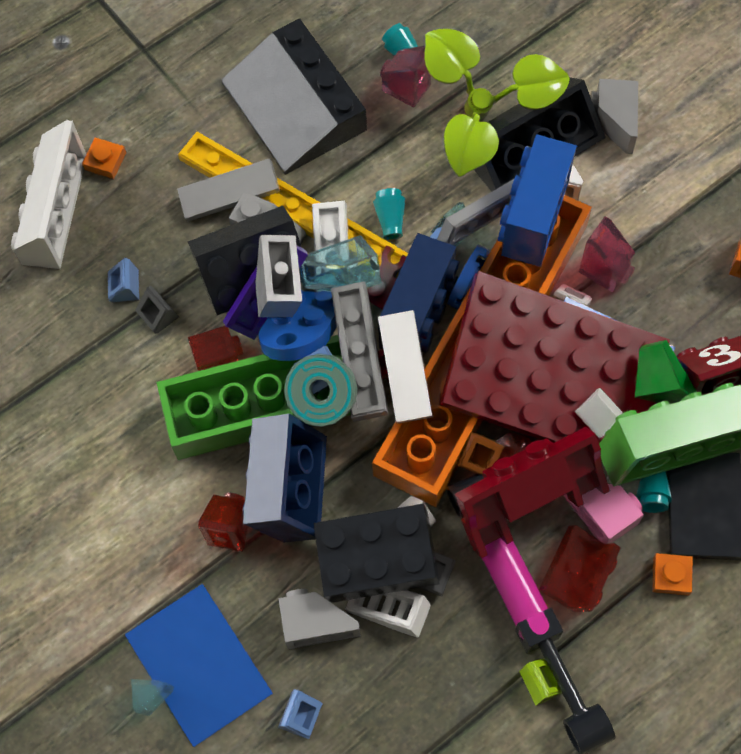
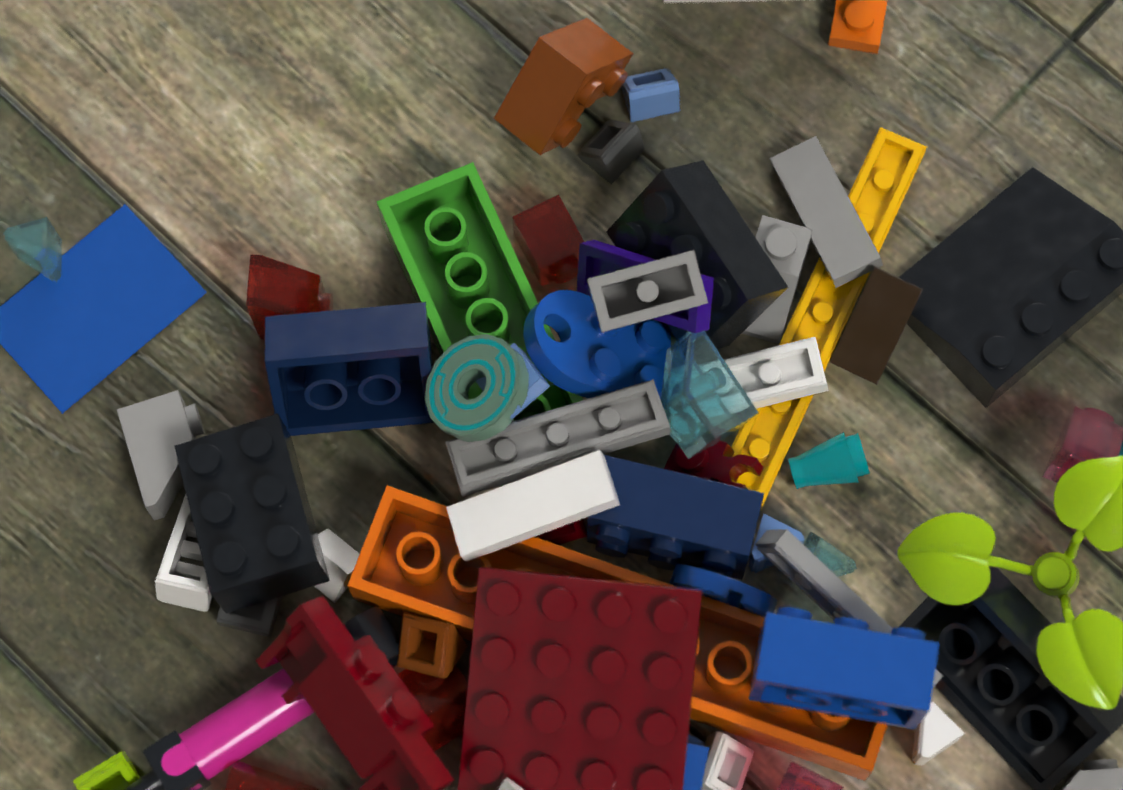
camera: 80 degrees right, 5 degrees up
medium blue slope [278,689,323,739] -> none
none -> dark orange brick [493,18,634,155]
none -> dark brown tile [829,267,923,385]

